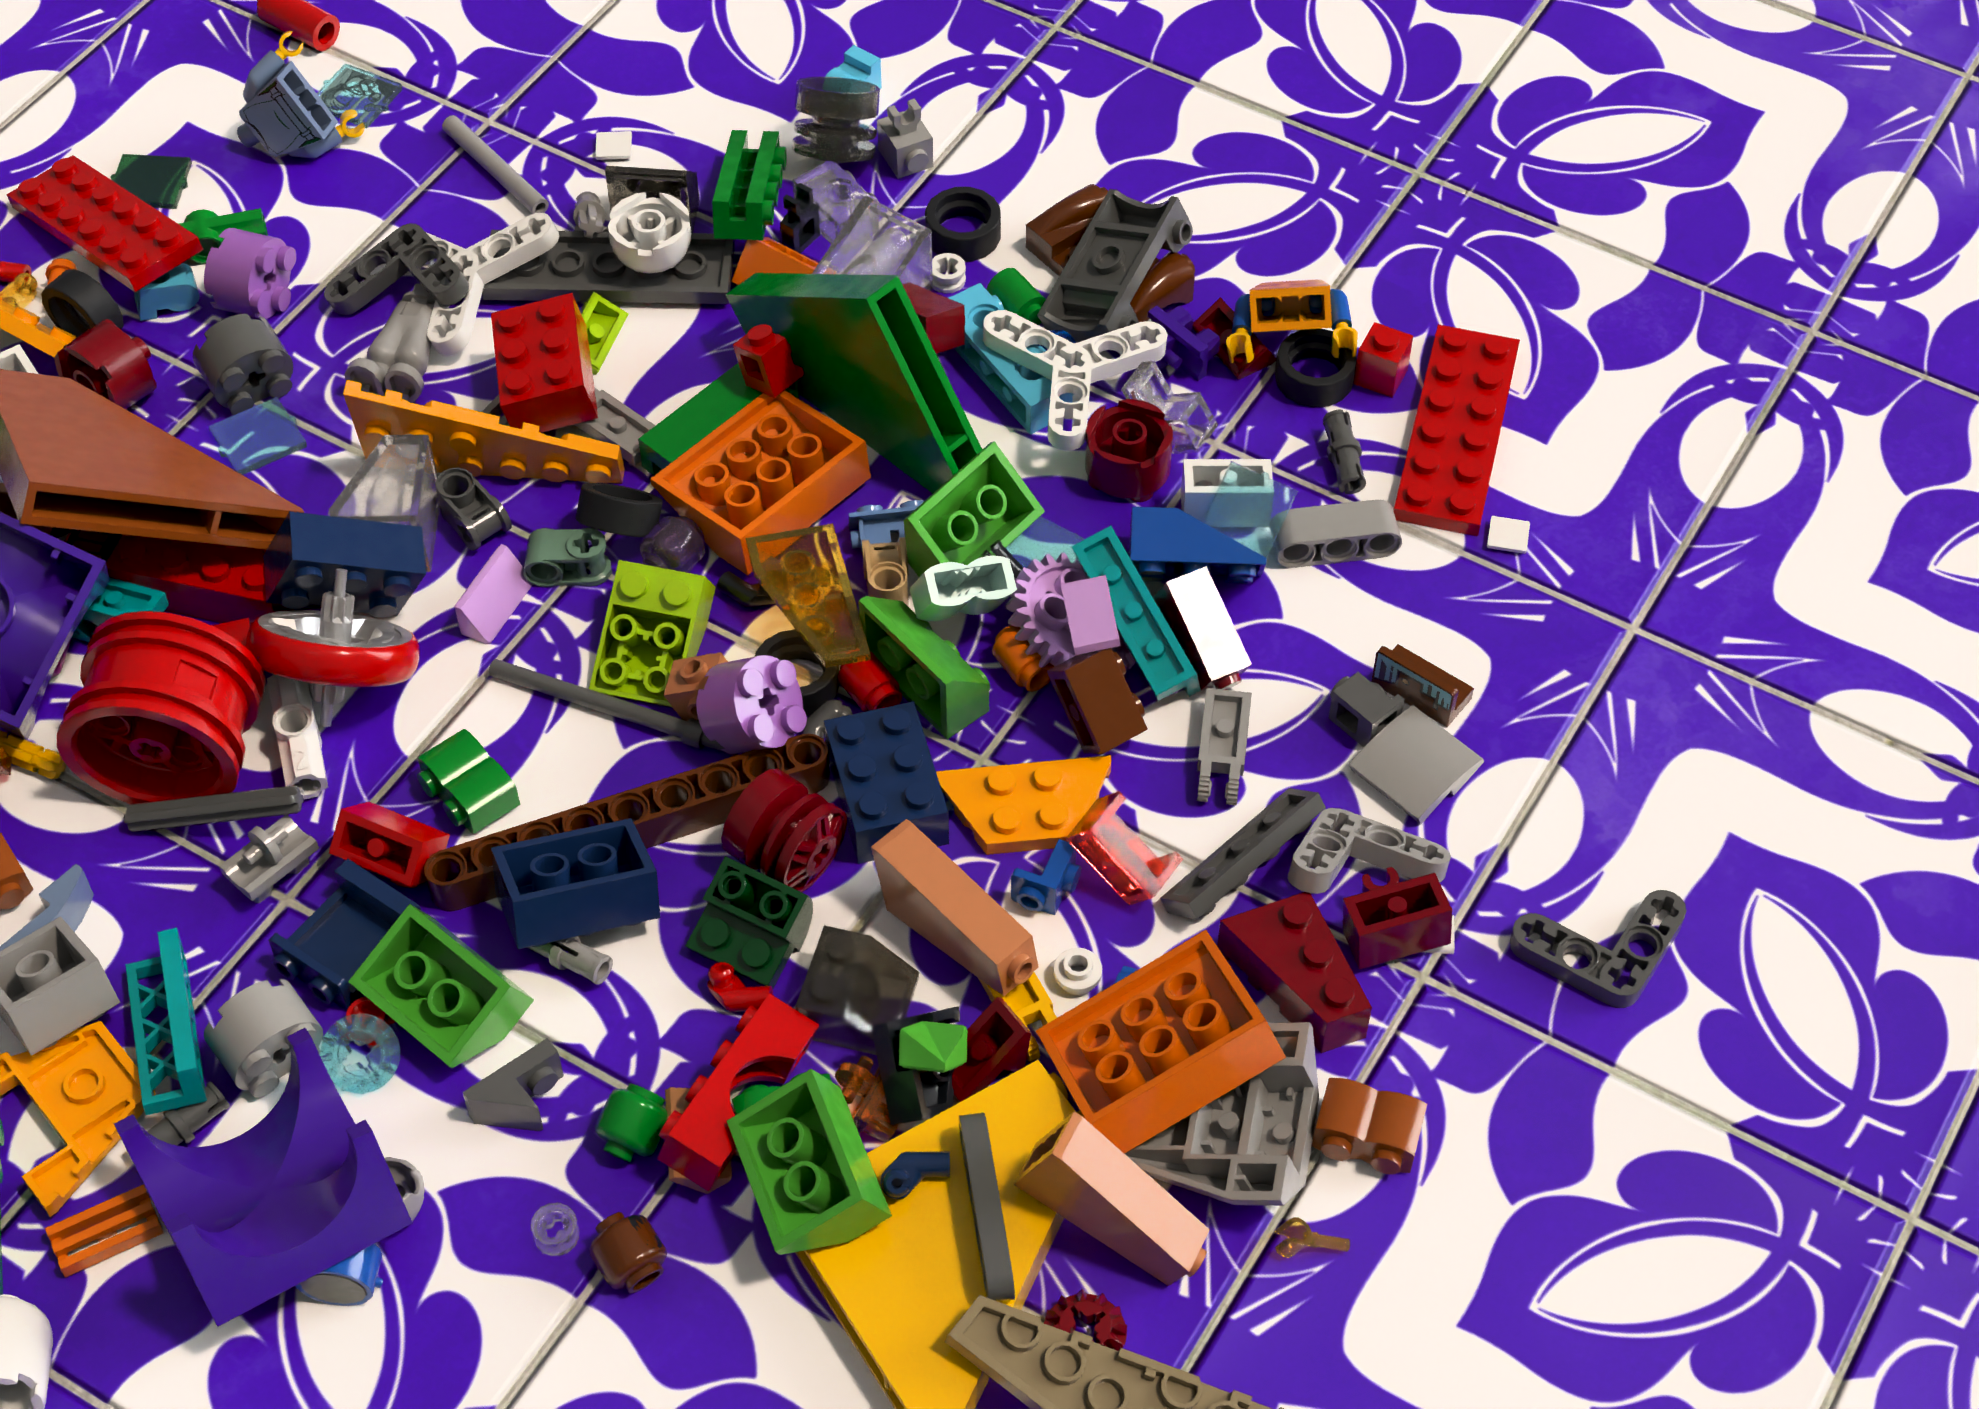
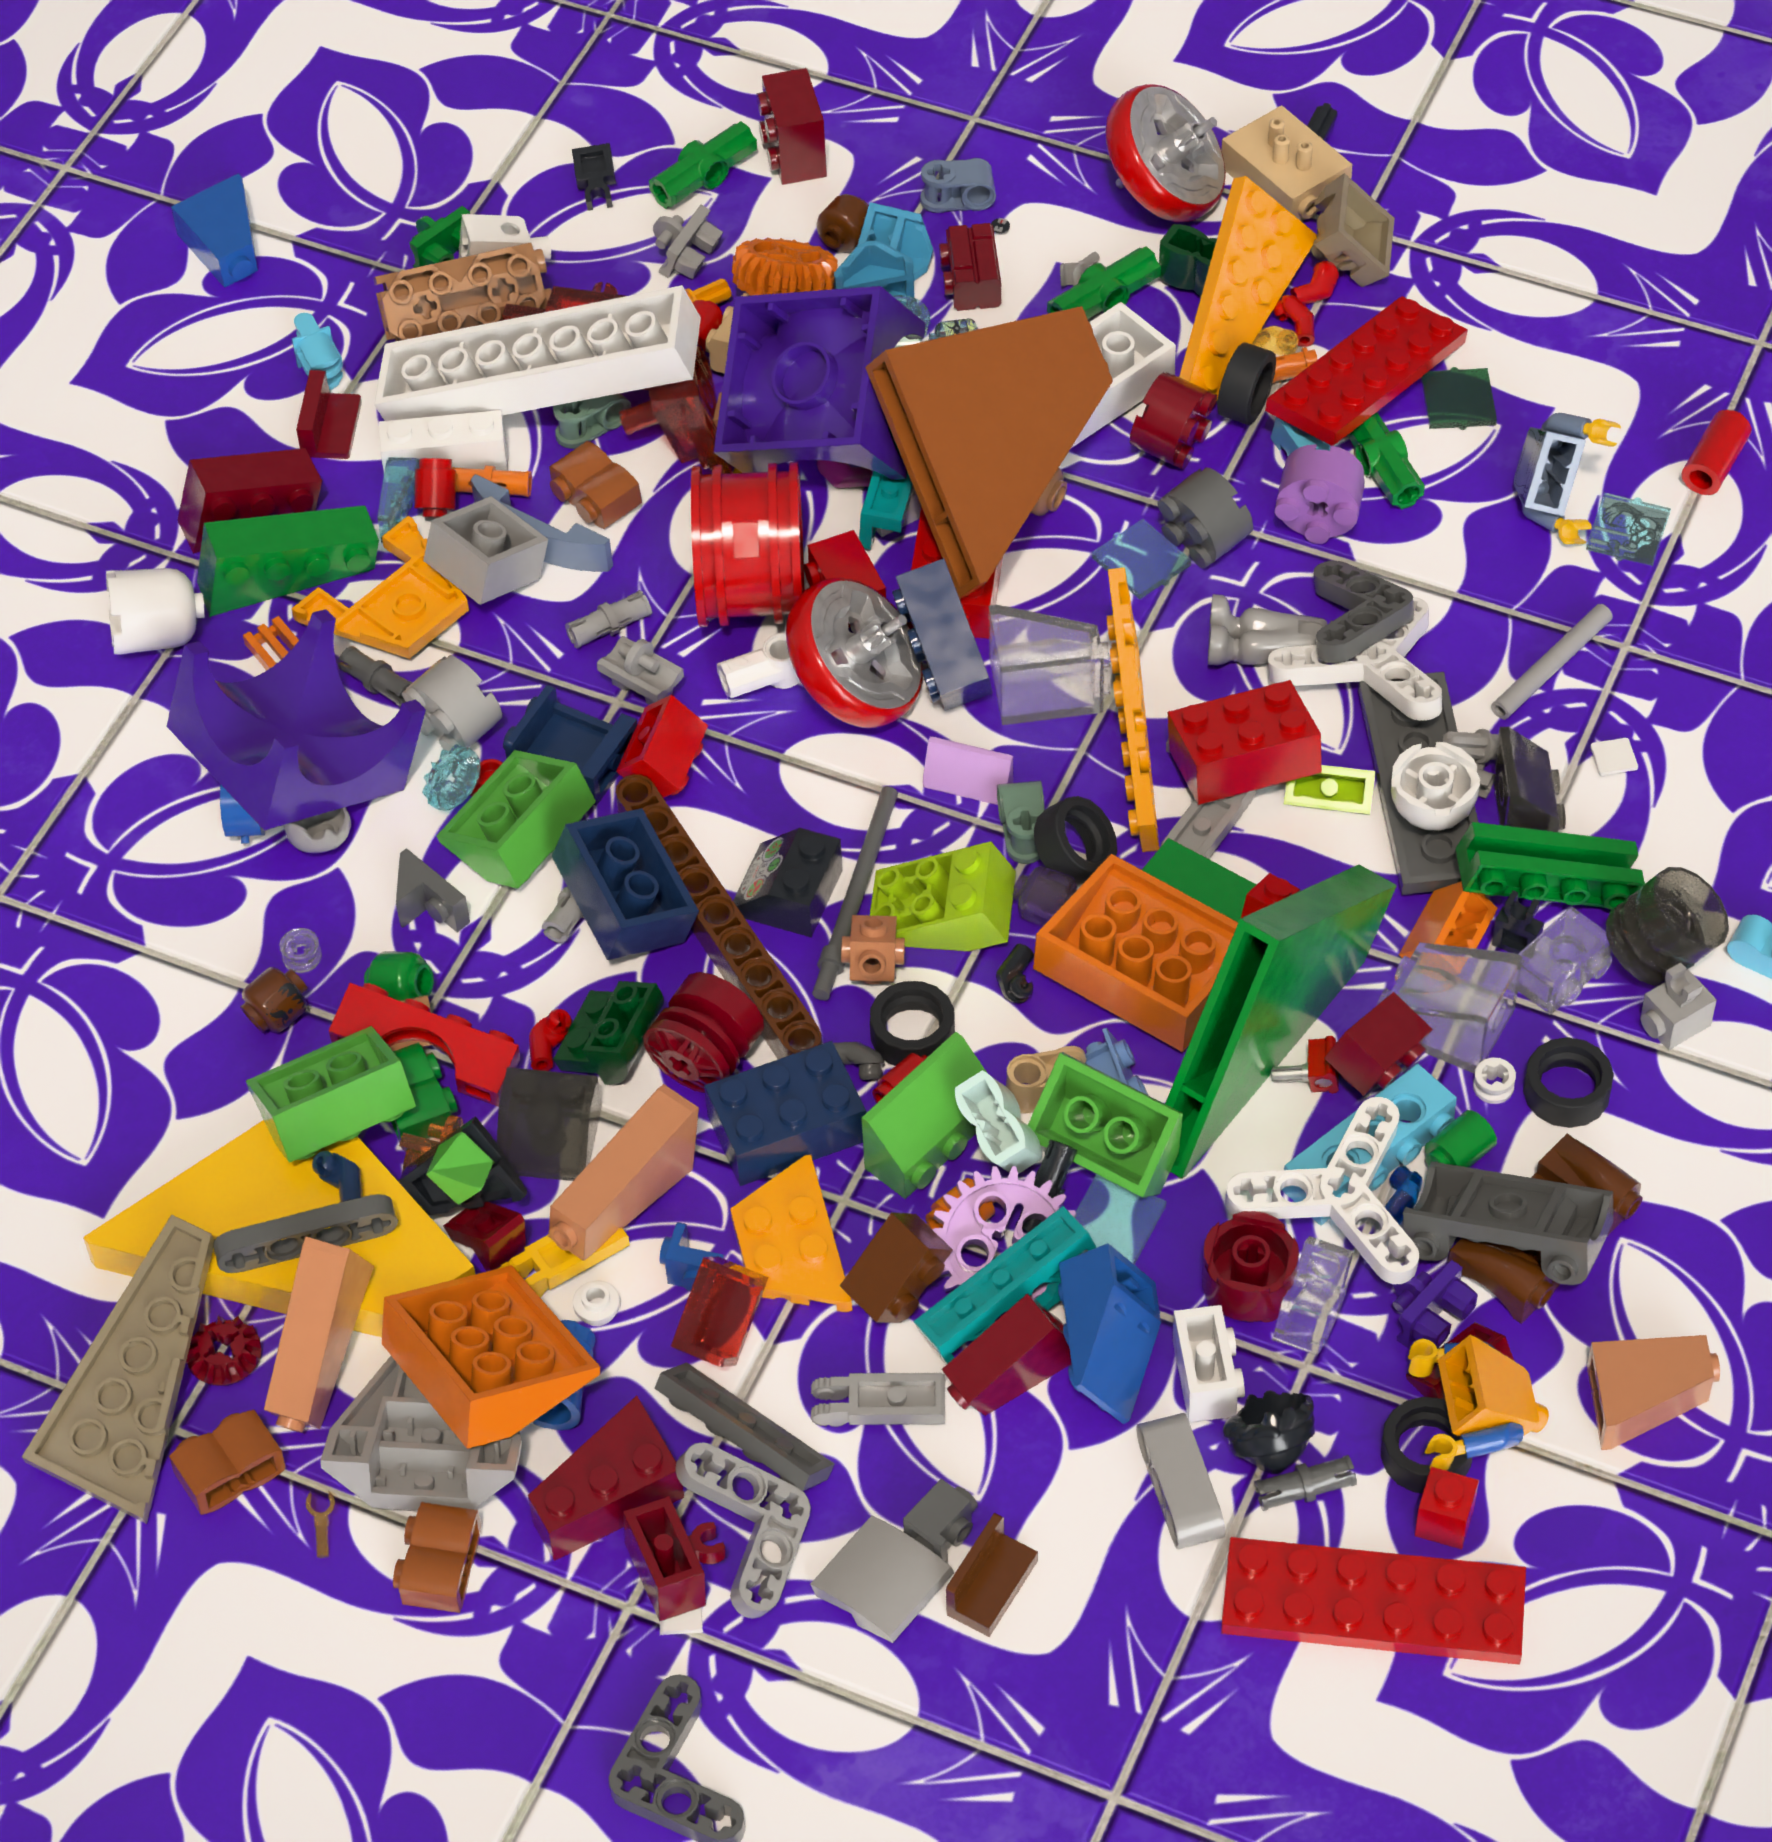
camera: 85 degrees right, 0 degrees up
dark grey axle [124,785,304,832] -> none
teal fence [125,928,207,1115] -> none
green brick [417,729,521,834] -> none
dark grey piece [436,467,512,551] -> none
medium lavender brick [696,655,807,754] -> none
clear yellow wedge [745,524,871,668] -> none
lavender slope [1060,575,1121,655] -> none
clear light blue piece [1203,461,1298,558] -> none
white piece [1487,516,1530,554] -> none
none -> dark orange brick [169,1410,286,1515]
none -> light grey pin [565,590,652,649]
none -> black slope [733,828,843,938]
none -> black hair [1223,1390,1315,1474]
none -> nougat slope [1587,1335,1720,1450]

